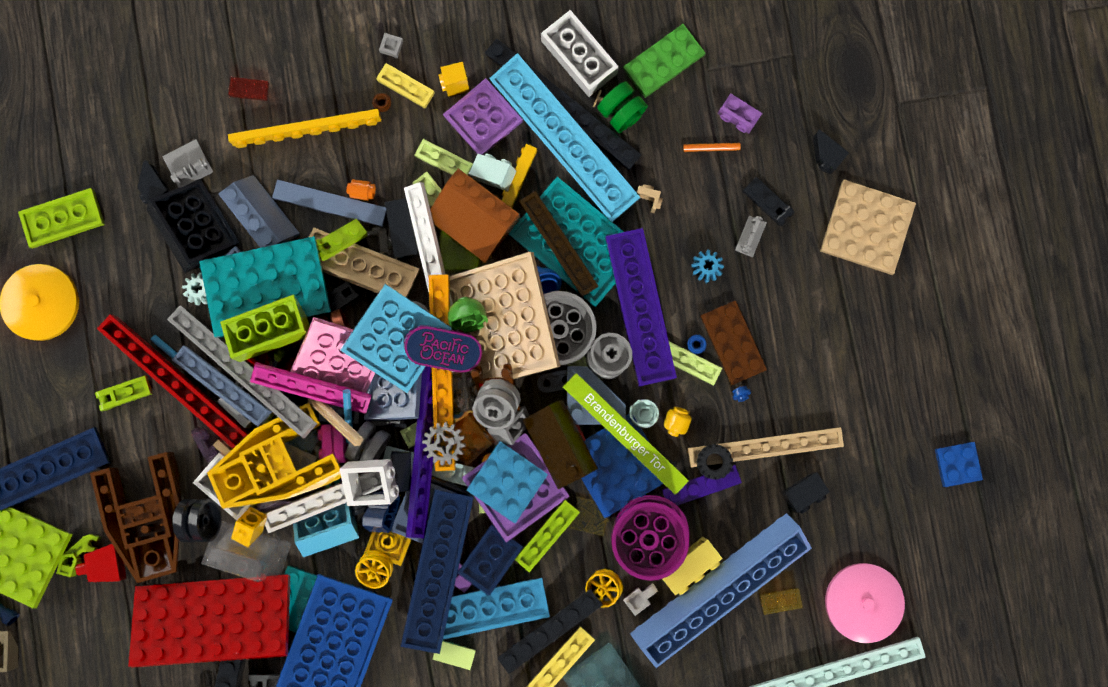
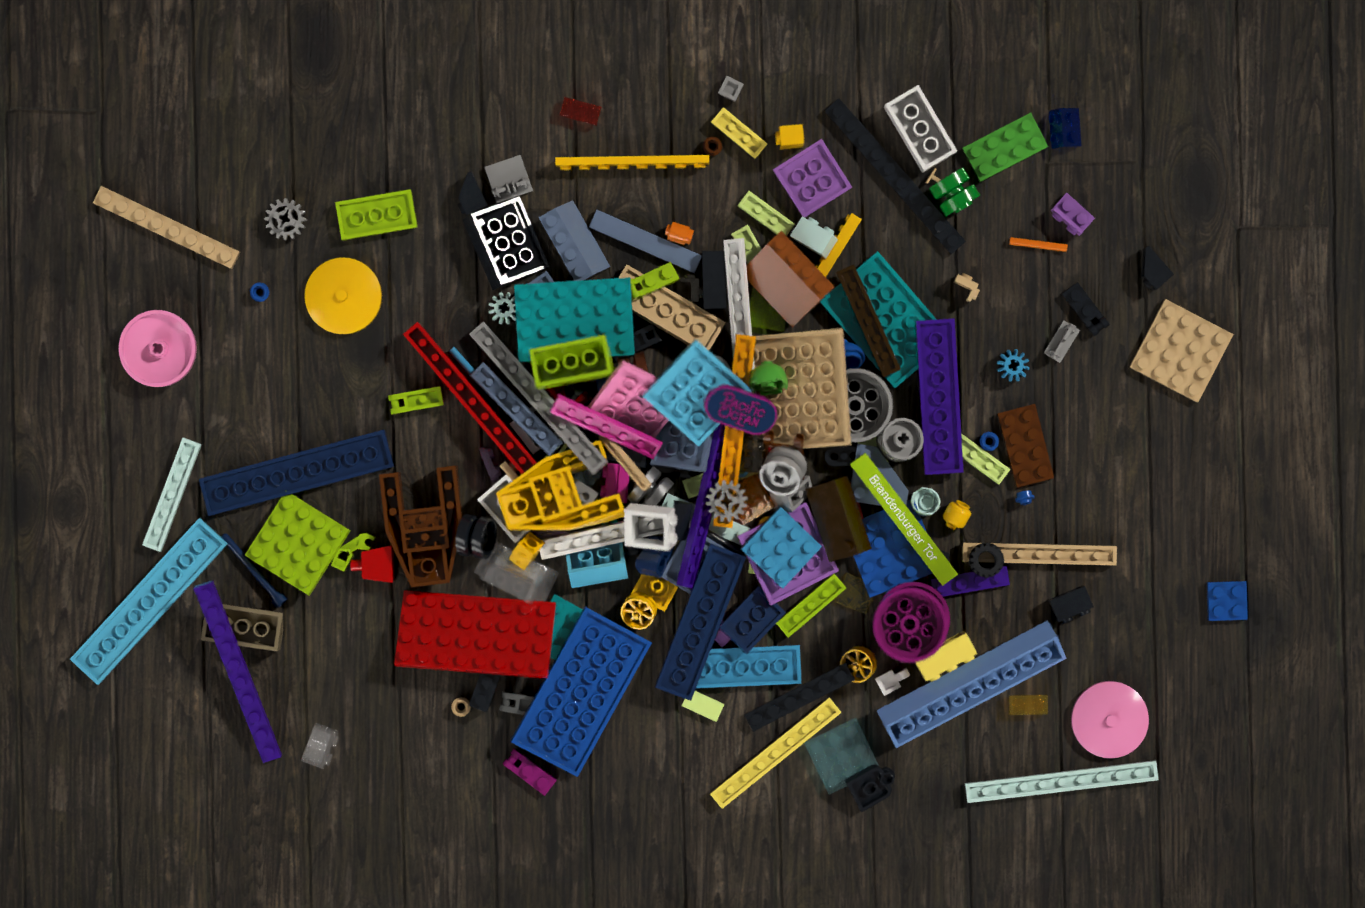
camera: 10 degrees right, 5 degrees up
dark azure bar [343,389,353,444] -> none
medium azure plate [489,53,641,222] -> none
none -> clear blue bracket [1049,108,1082,149]

